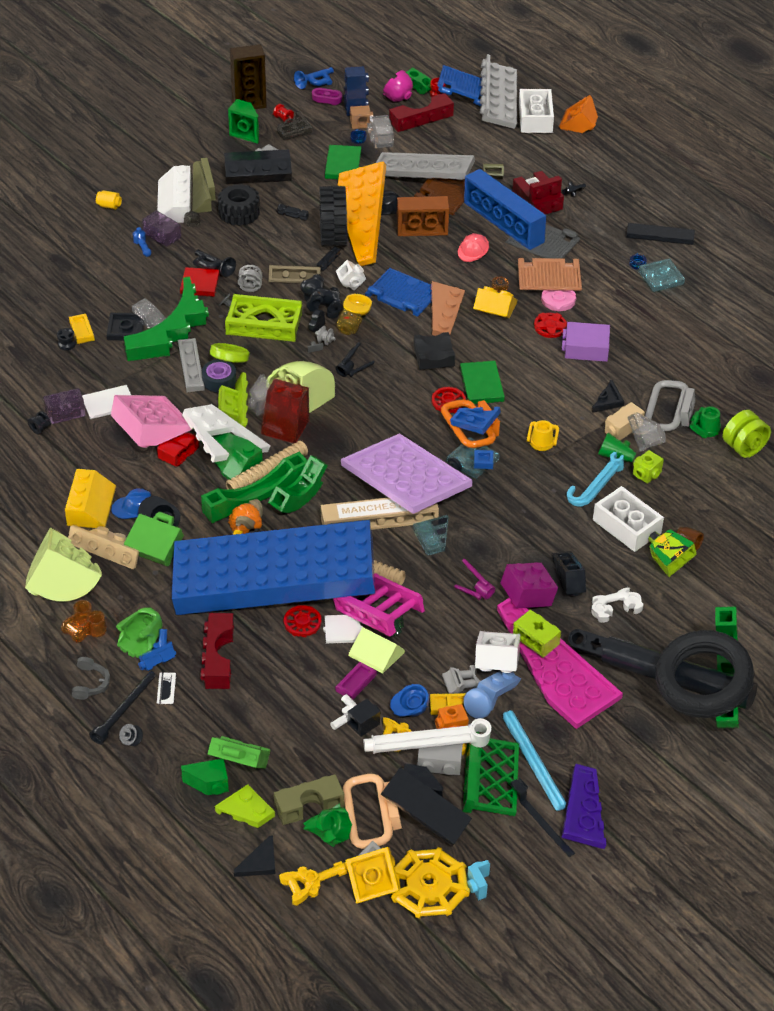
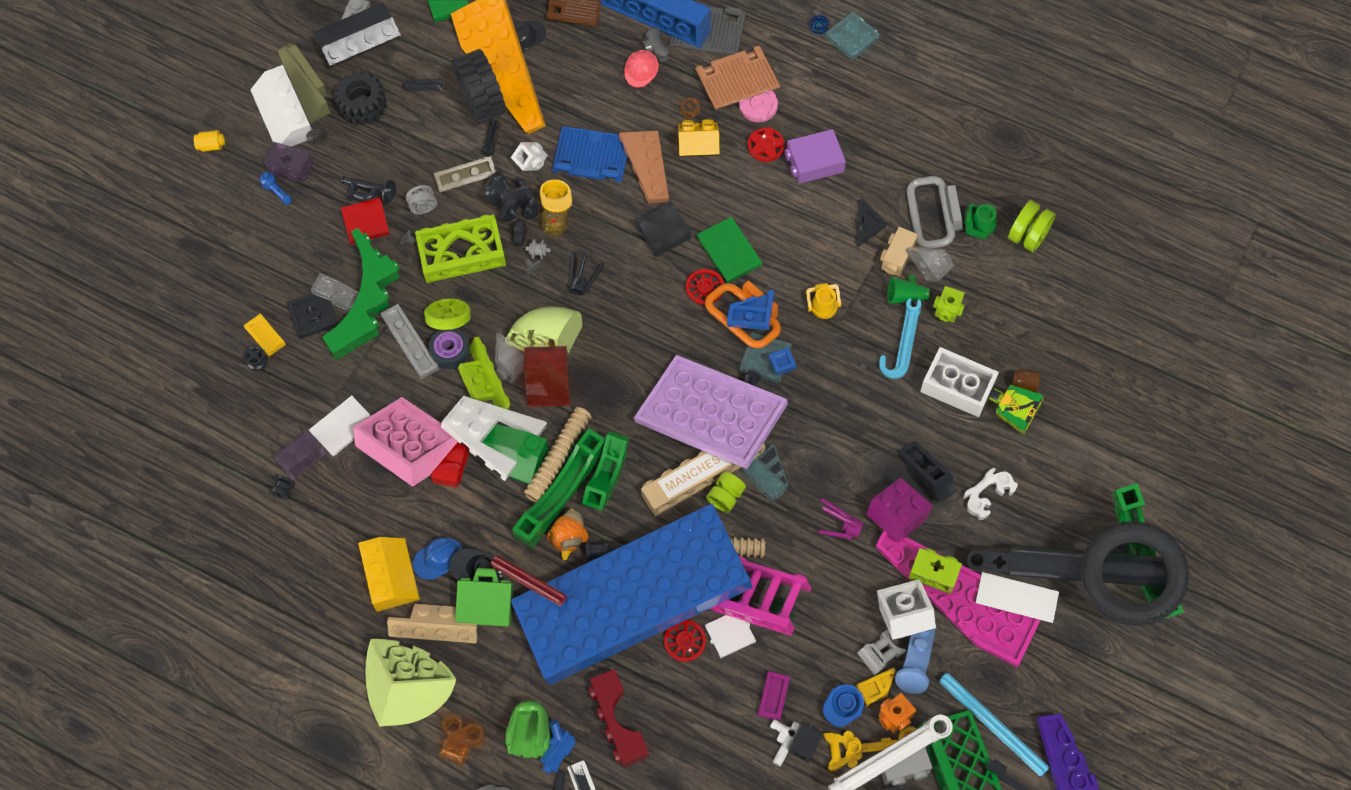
camera: 20 degrees left, 20 degrees up
yellowish green slope [349,627,405,673] -> none
dark orange brick [397,196,449,236] -> none
none -> dark red axle [491,555,567,606]
none -> dark grey piece [642,27,669,62]
none -> lime wheel [706,472,746,513]
none -> white sticker [976,572,1059,623]

